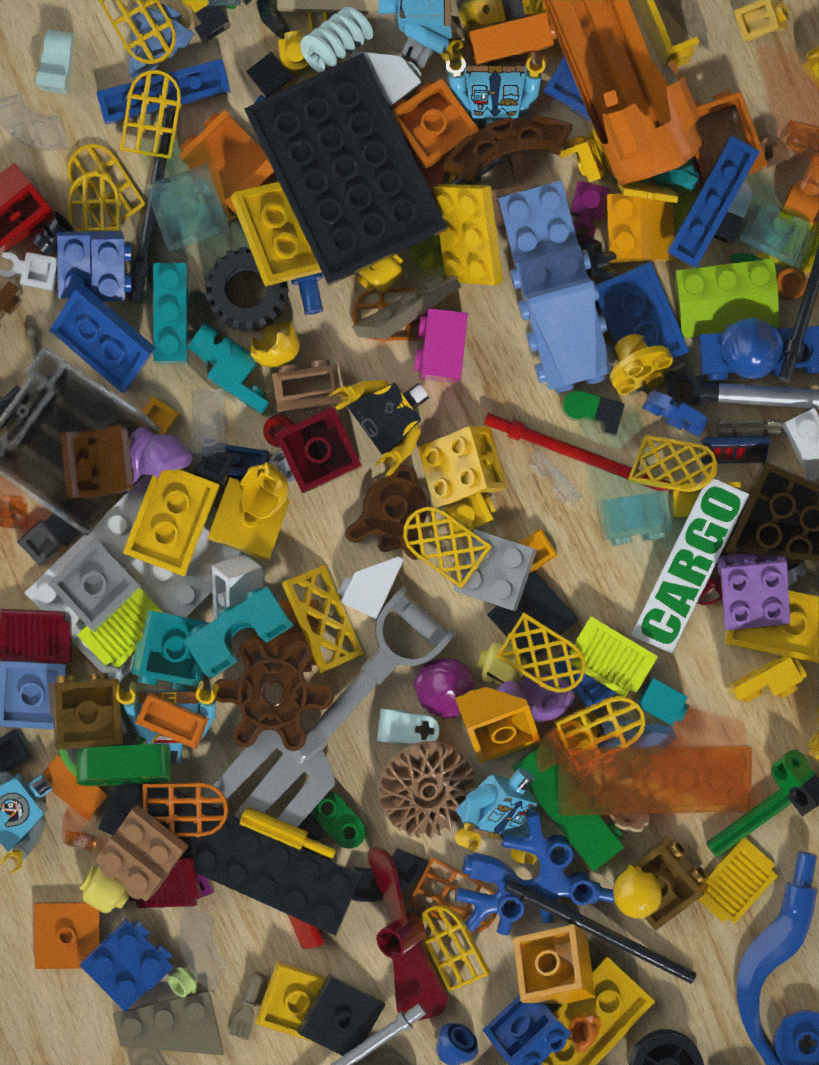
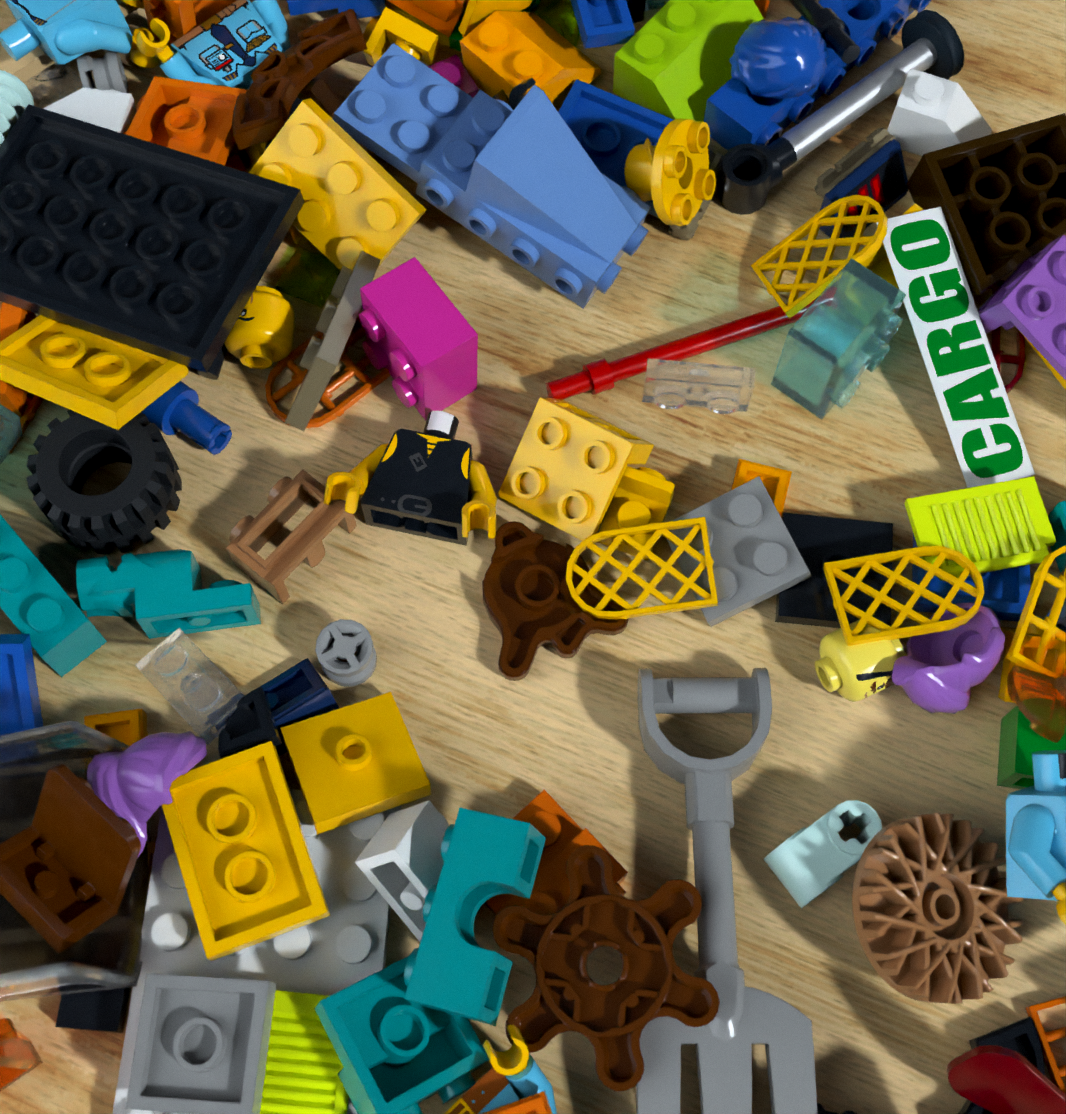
camera: 45 degrees left, 20 degrees down
dark grey tile [17,519,63,565] -> none
yellow hair [240,462,290,519] -> none
yellow hair [250,321,300,367] -> none
red plate [263,415,294,447] -> none
dark red slope [274,406,363,494] -> none
yellow window [282,564,364,673] -> none
green plate [312,791,366,849] -> none
white slope [338,557,404,619] -> none
magenta hair [413,658,475,720] -> none
light orange slope [455,687,541,764] -> none
leg [561,391,625,437] -> none
blue plate [642,390,708,437] -> none

